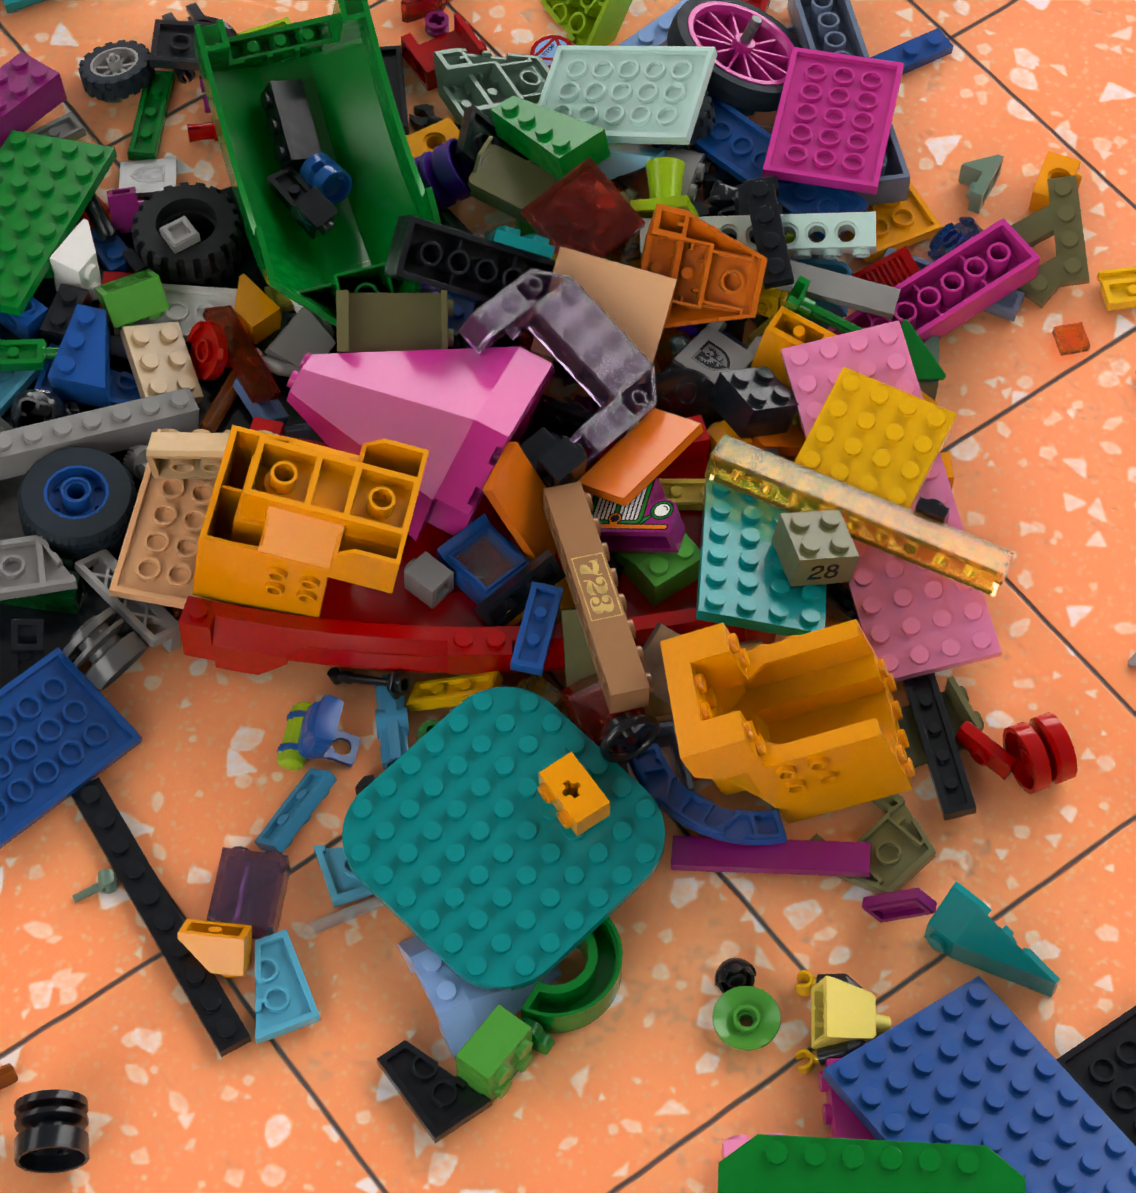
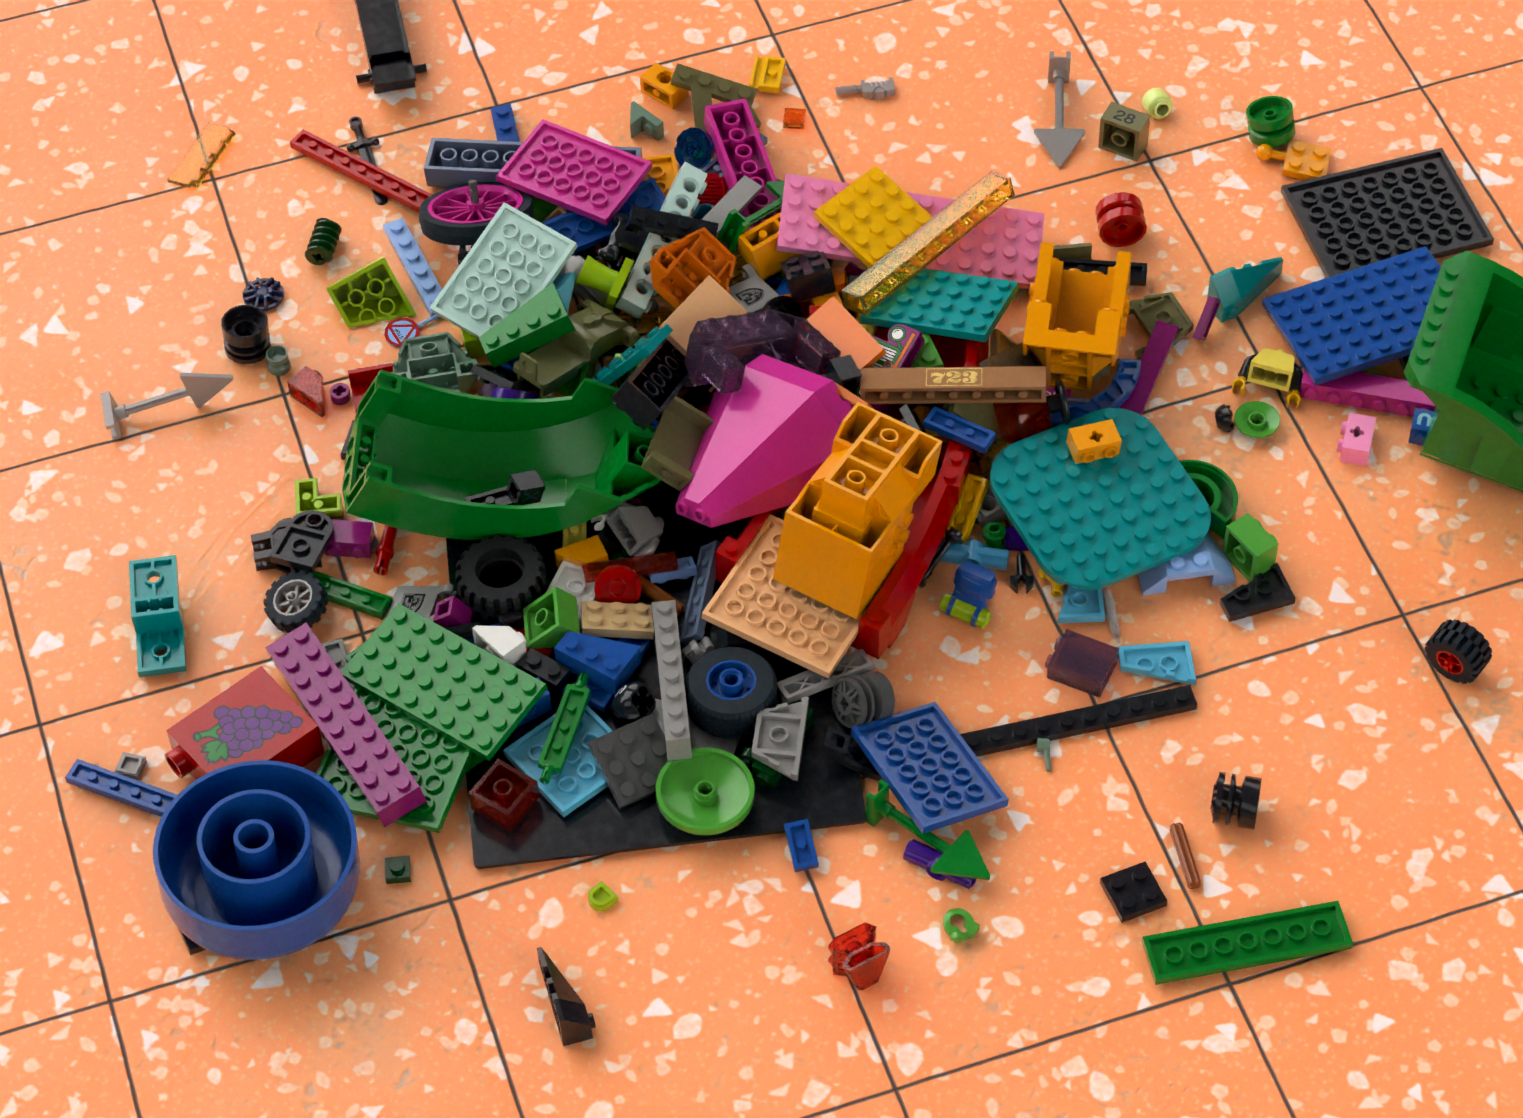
camera: 70 degrees left, 5 degrees down
tan slope [146,429,278,479] -> none
light grey tile [159,216,201,254] -> none
light orange slope [178,919,252,978] -> none
dark azure plate [254,768,337,854] -> none
black brick [260,79,322,171] -> none
blue wheel [300,153,353,204] -> none
clear red plate [521,157,645,259] -> none
olive brick [772,510,859,587] -> none
black plate [914,497,950,532] -> none
red plate [955,720,1018,780] -> none

